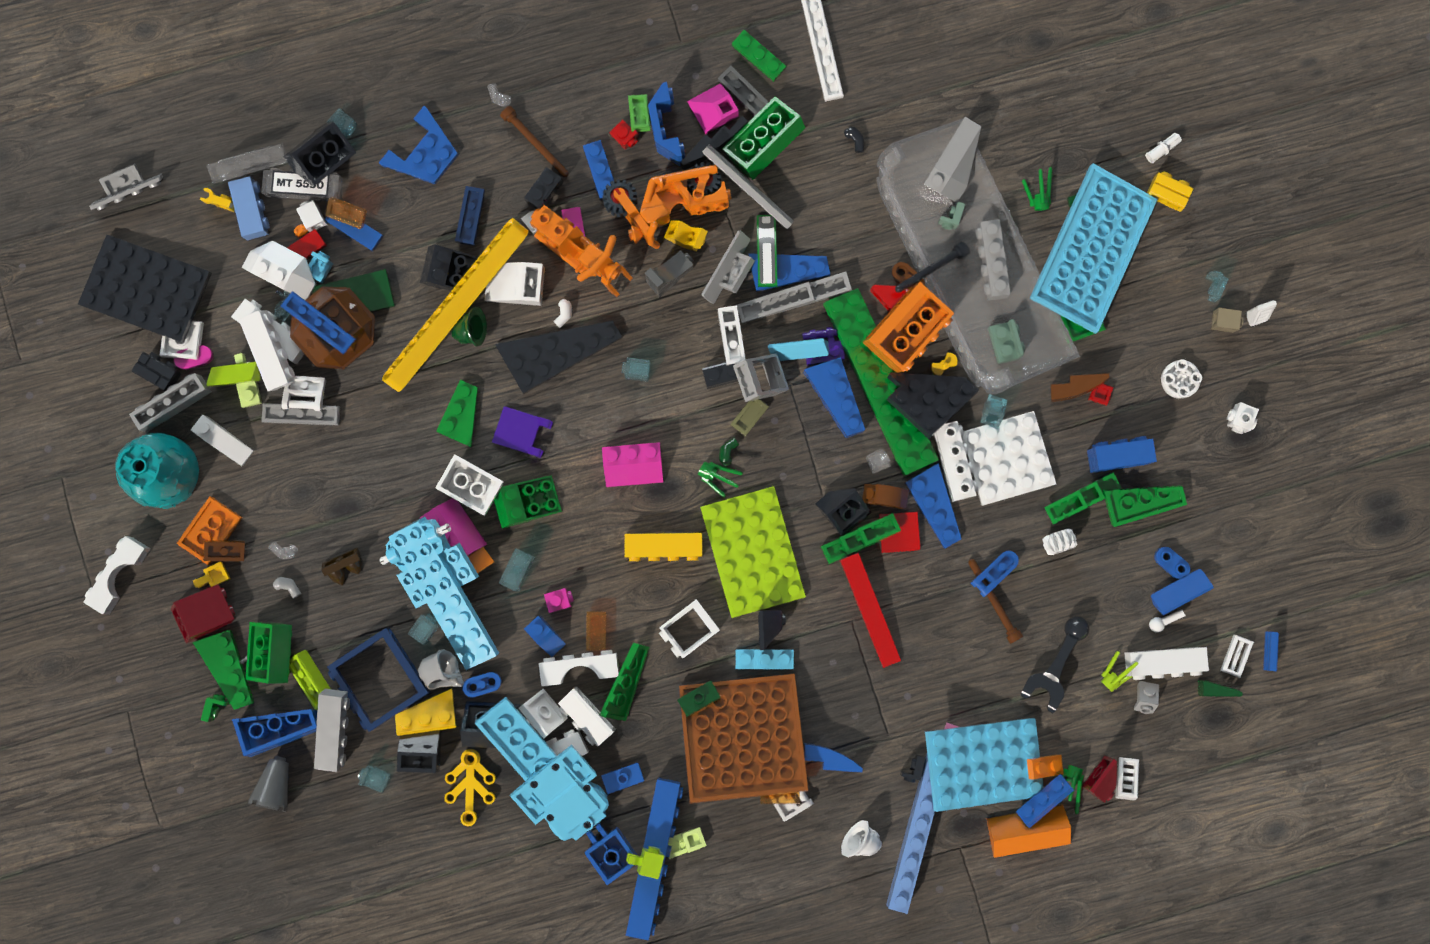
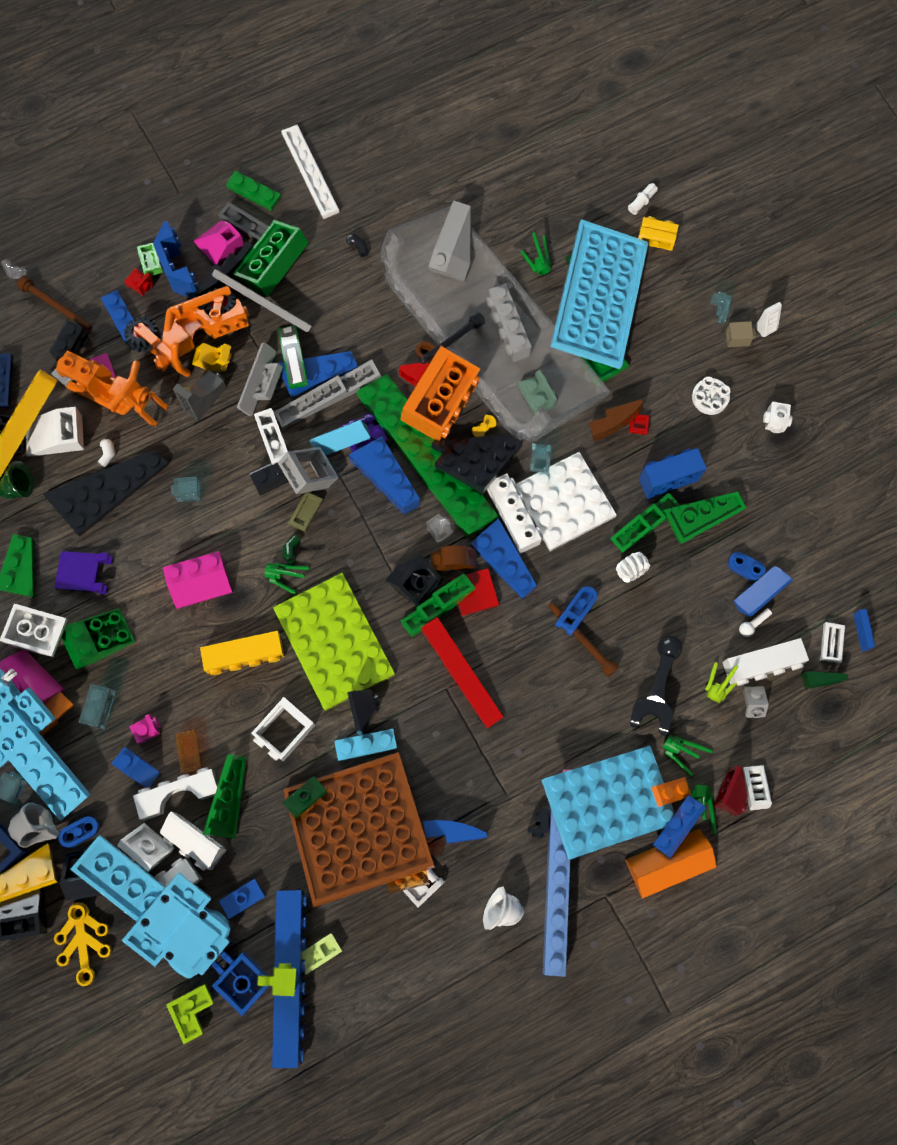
camera: 15 degrees left, 10 degrees down
sand green bracket [938,202,965,230] -> none
none -> lime plate [167,984,215,1044]
none -> green plant [662,734,713,777]

